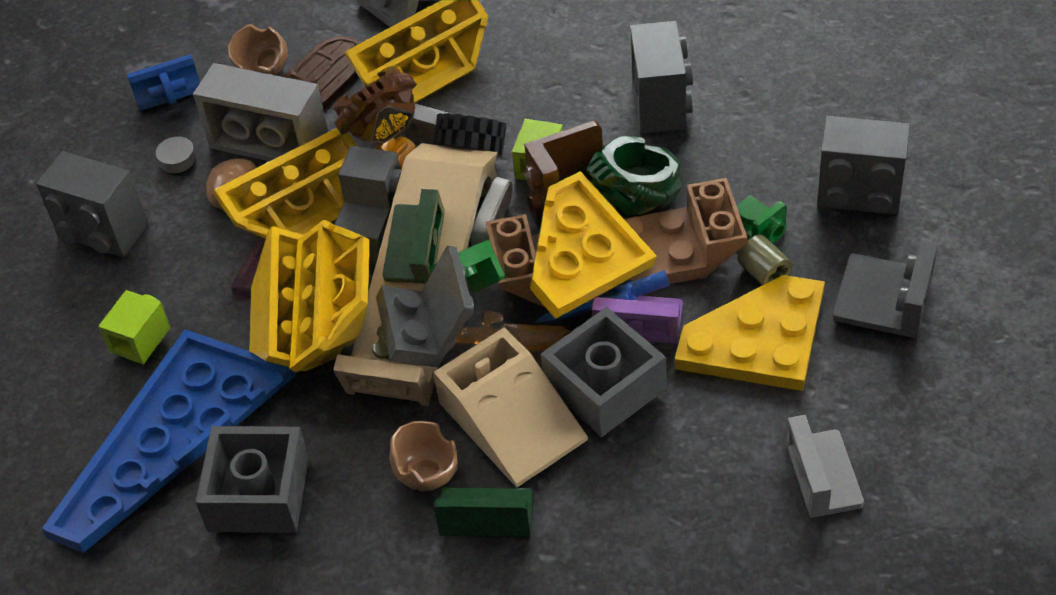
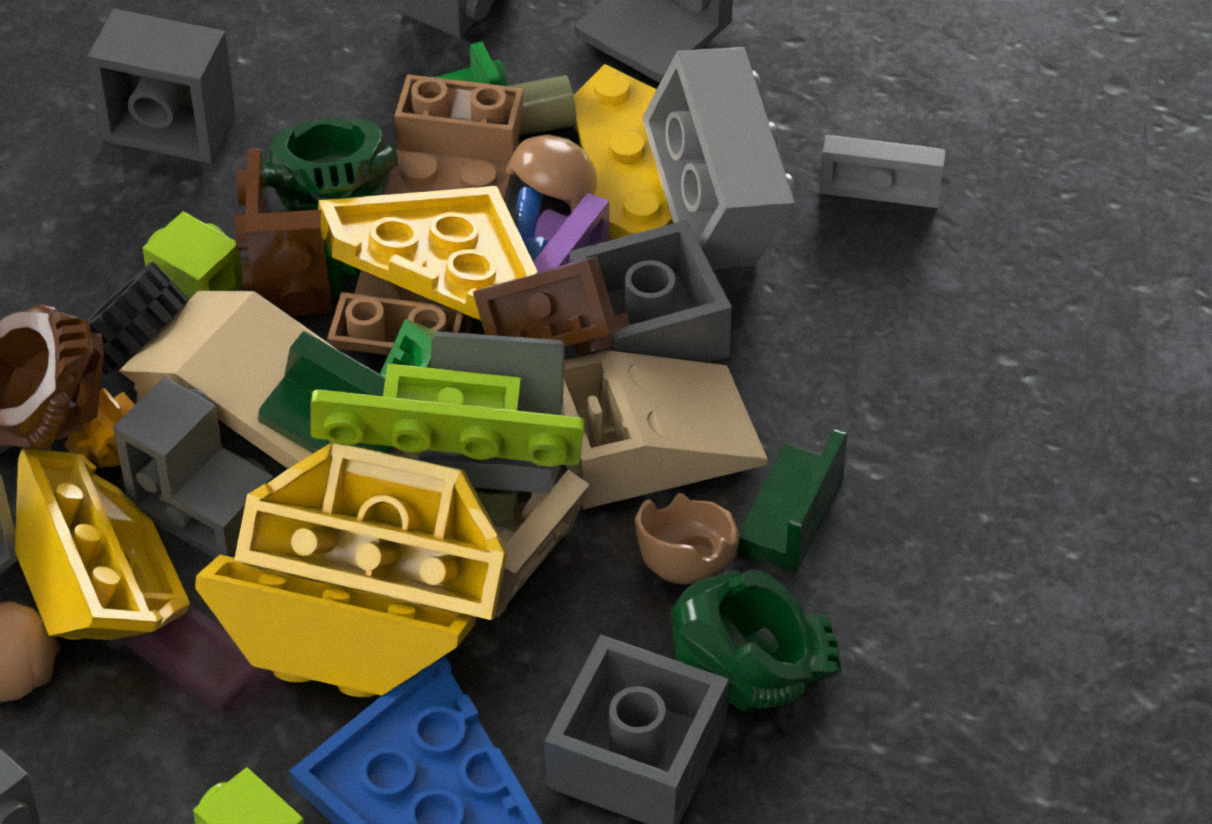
camera: 75 degrees left, 0 degrees up
none -> lime bracket [311,363,585,467]
none -> reddish brown bracket [472,256,630,355]
none -> medium nougat hair [506,134,597,212]
none -> light grey brick [642,47,795,270]
none -> dark green helmet [671,570,842,712]

